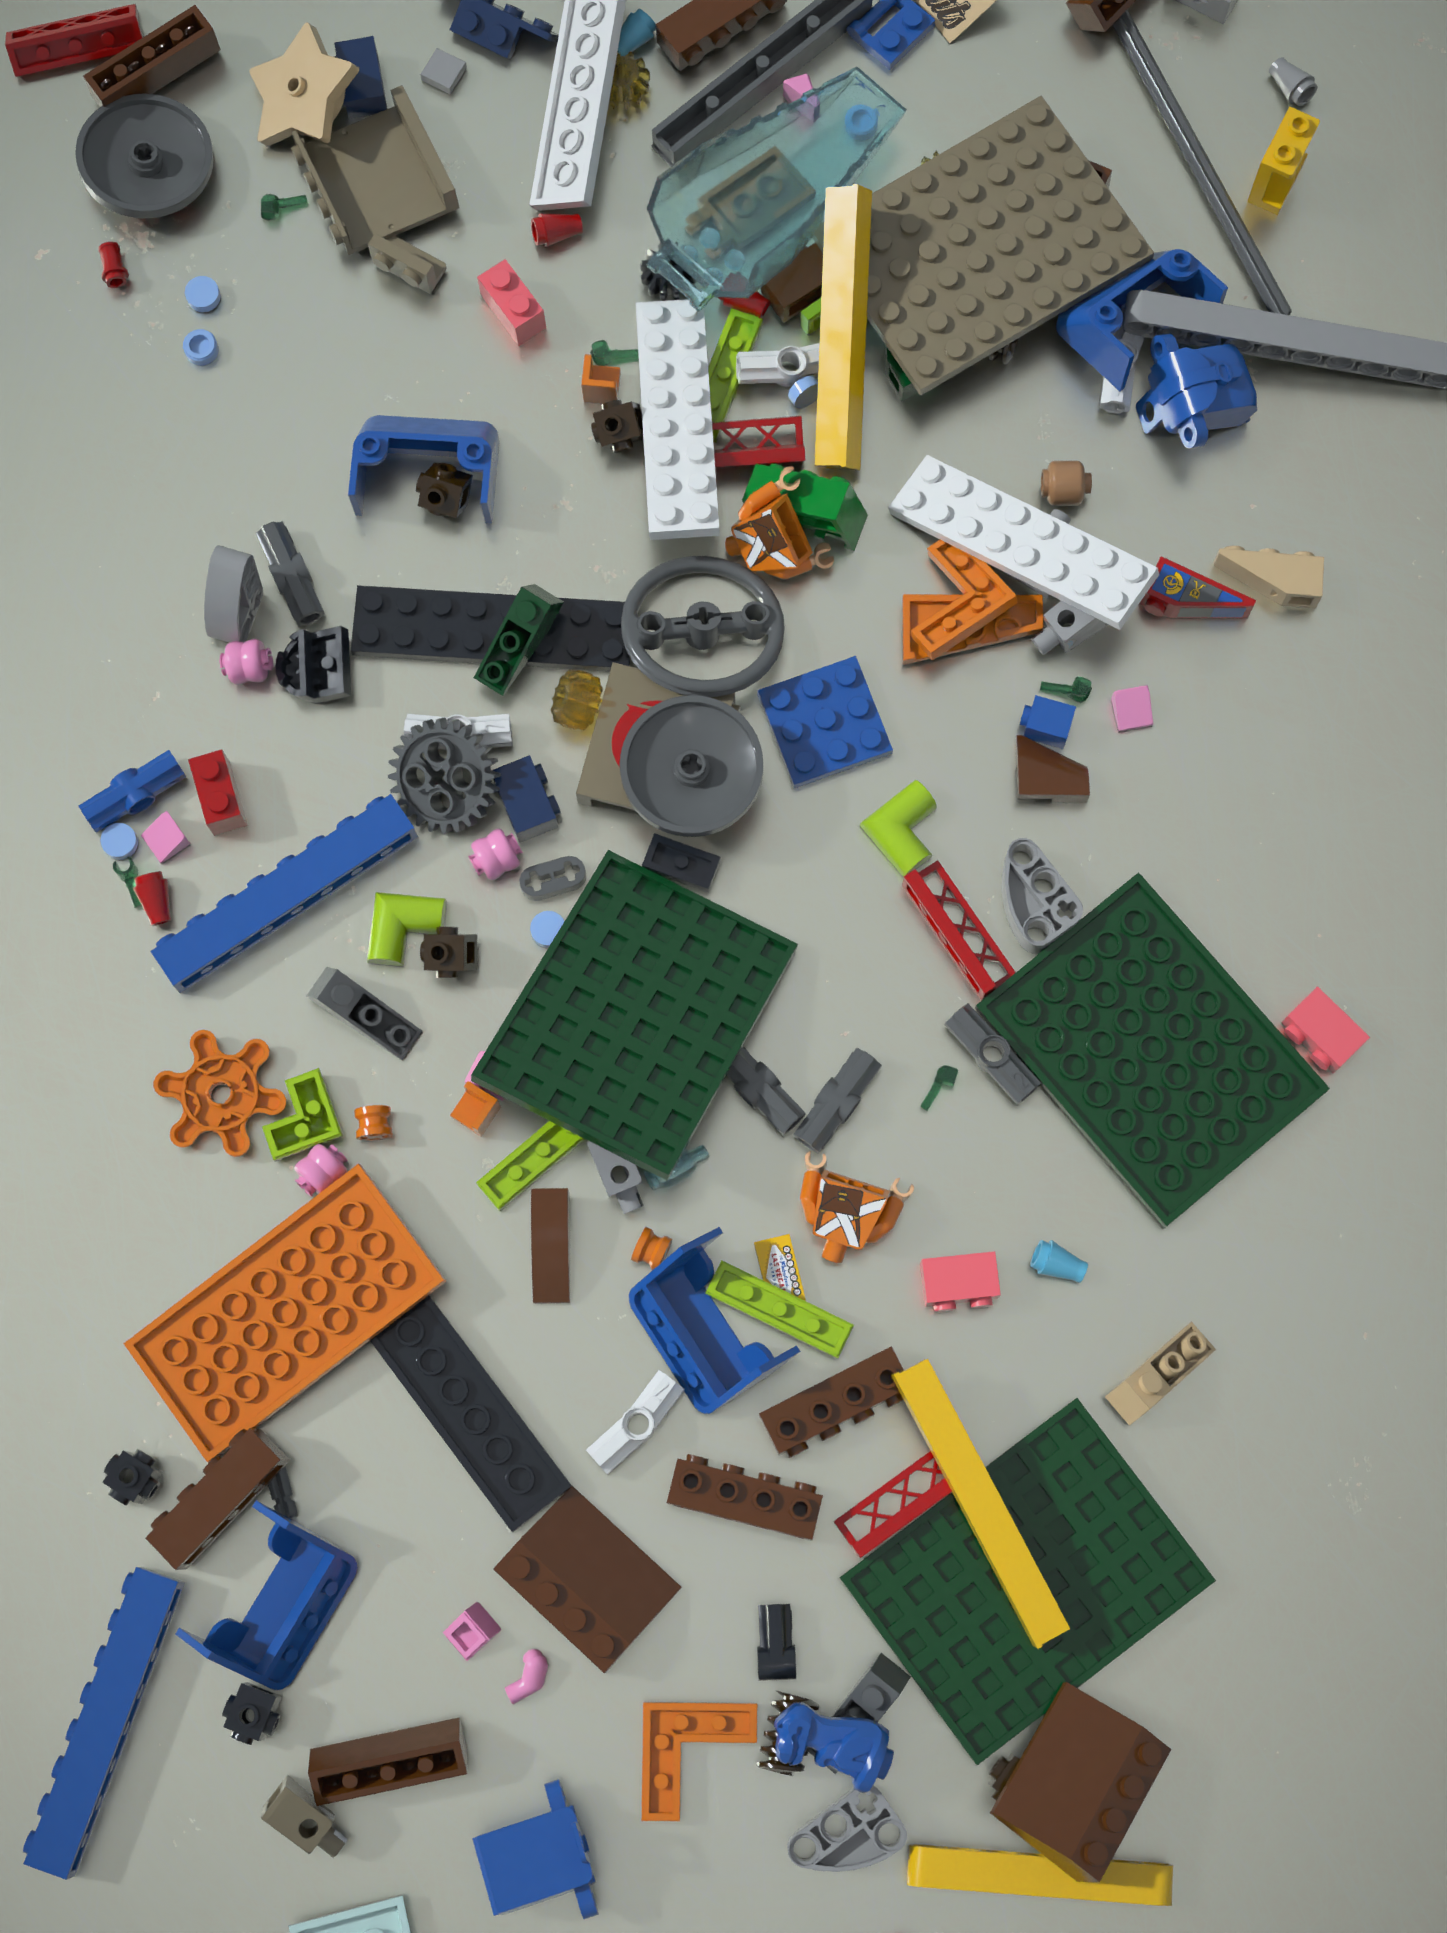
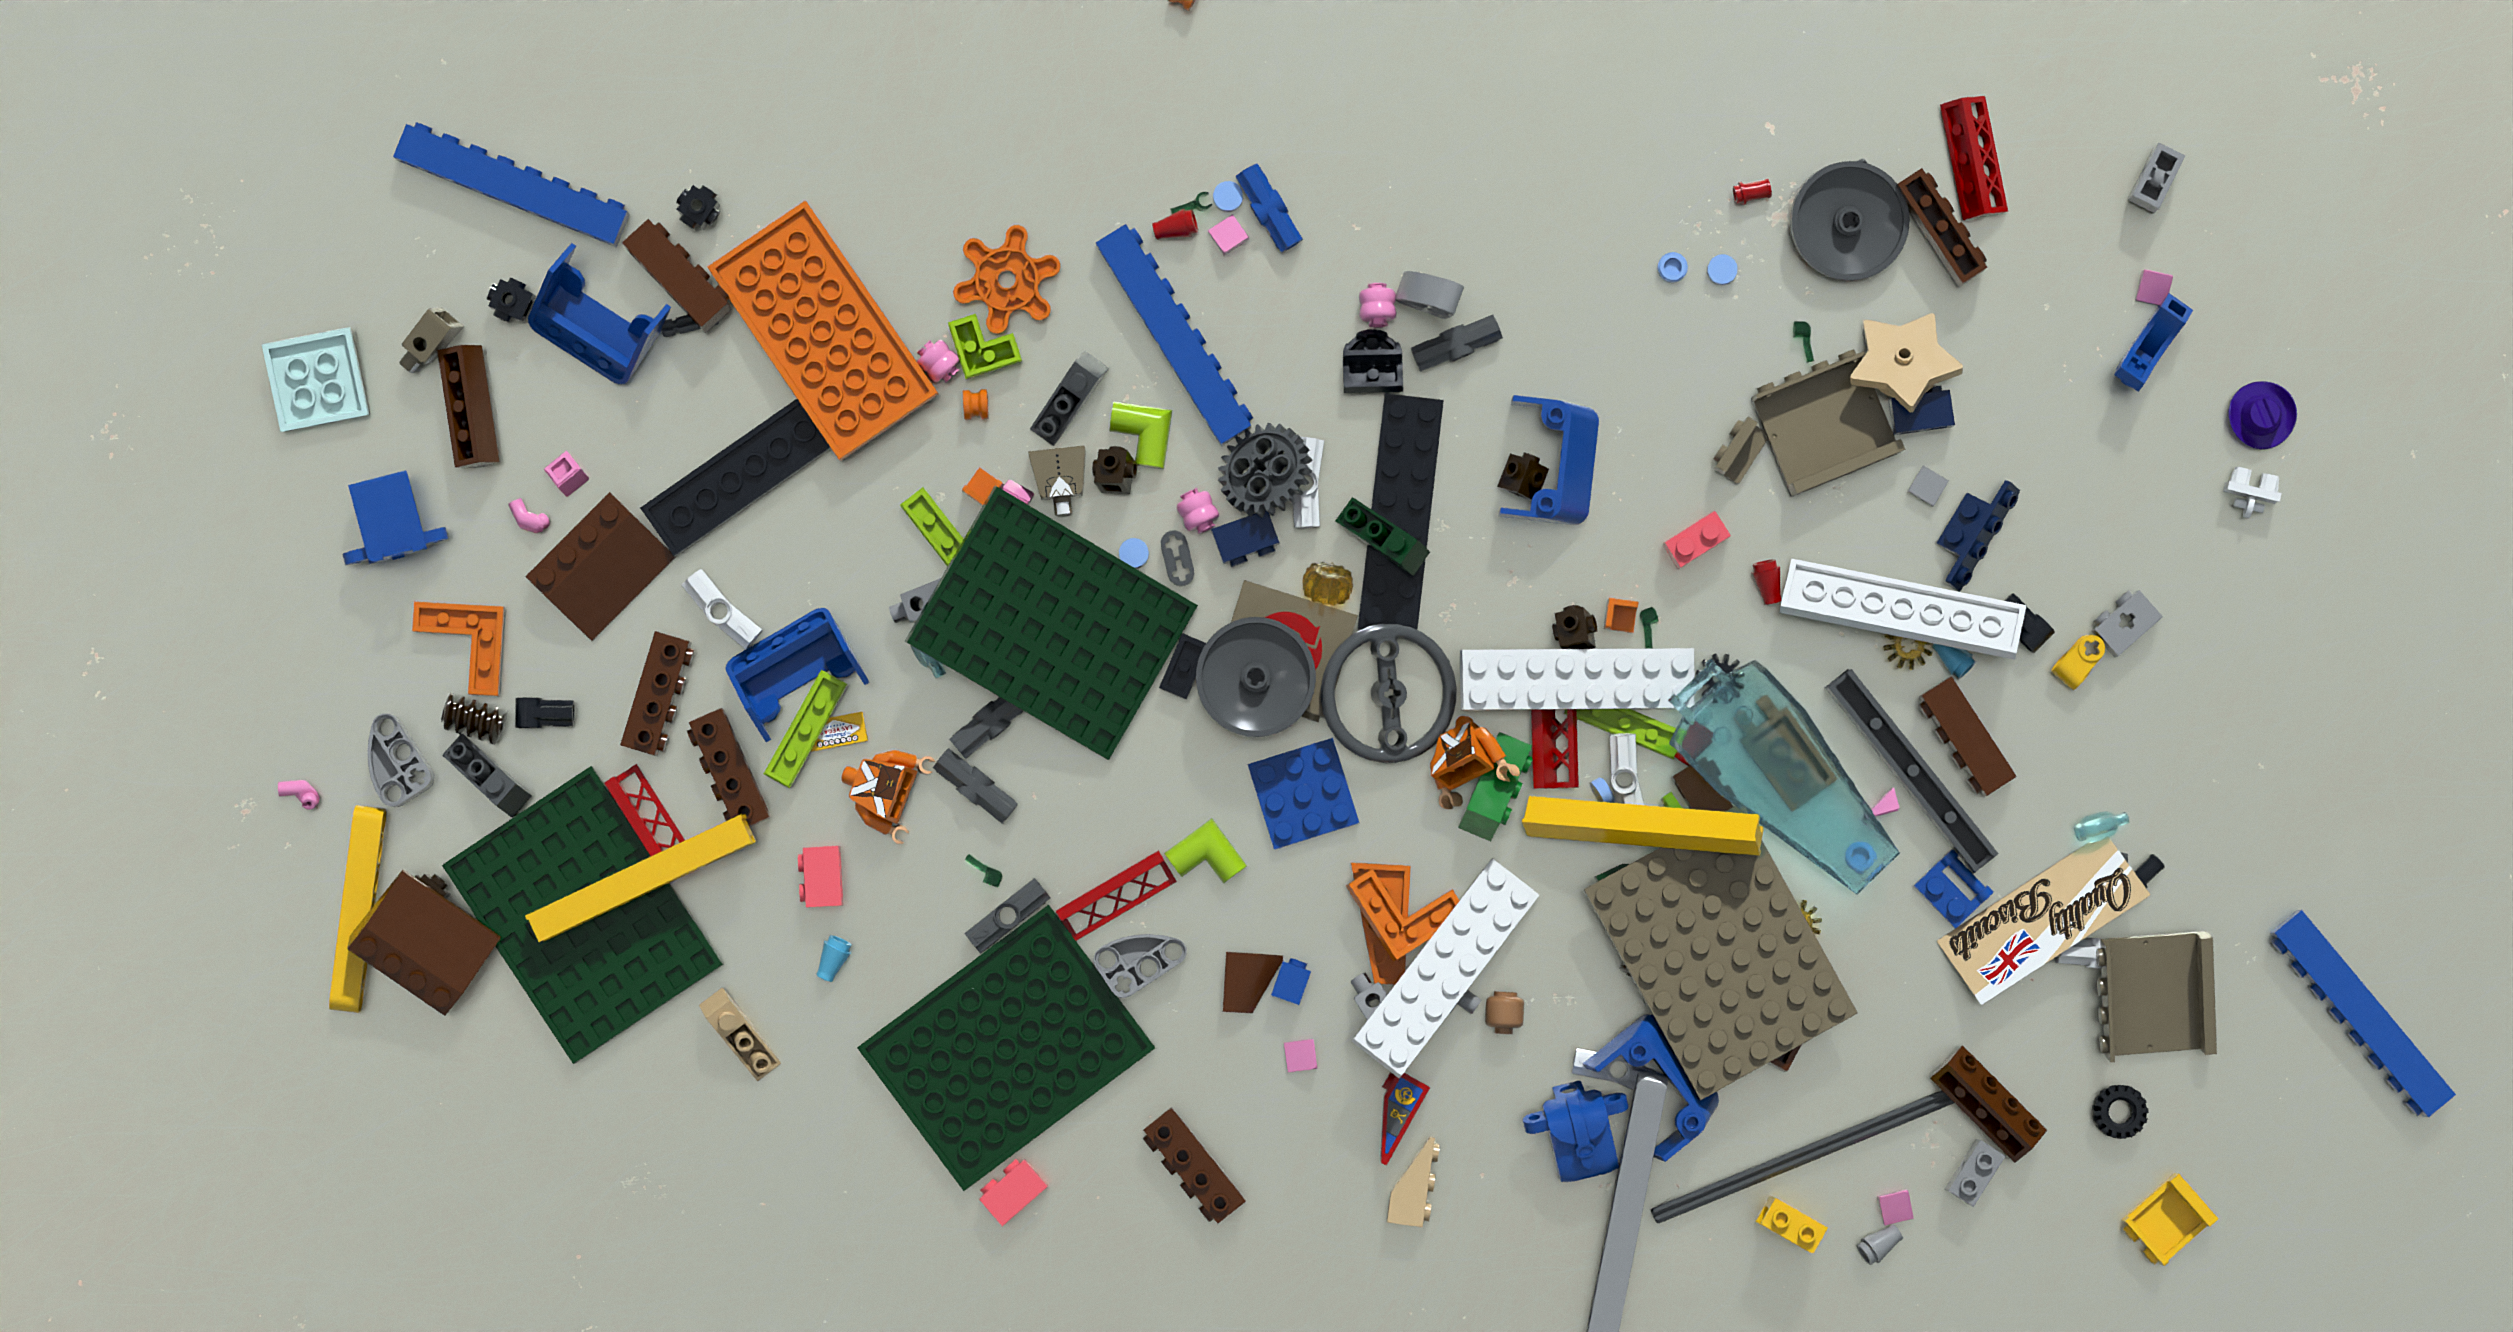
camera: 90 degrees right, 10 degrees up
red brick [188,749,248,836] -> none
reddish brown slope [531,1188,570,1304] -> none
orange wheel [631,1227,673,1270] -> none
blue animal [774,1702,894,1793] -> none
clear green hand [1040,676,1092,703] -> none
none -> dark tan torso [1028,445,1086,516]
none -> reddish brown brick [1143,1107,1246,1224]
none -> bright pink slope [1877,1189,1914,1226]

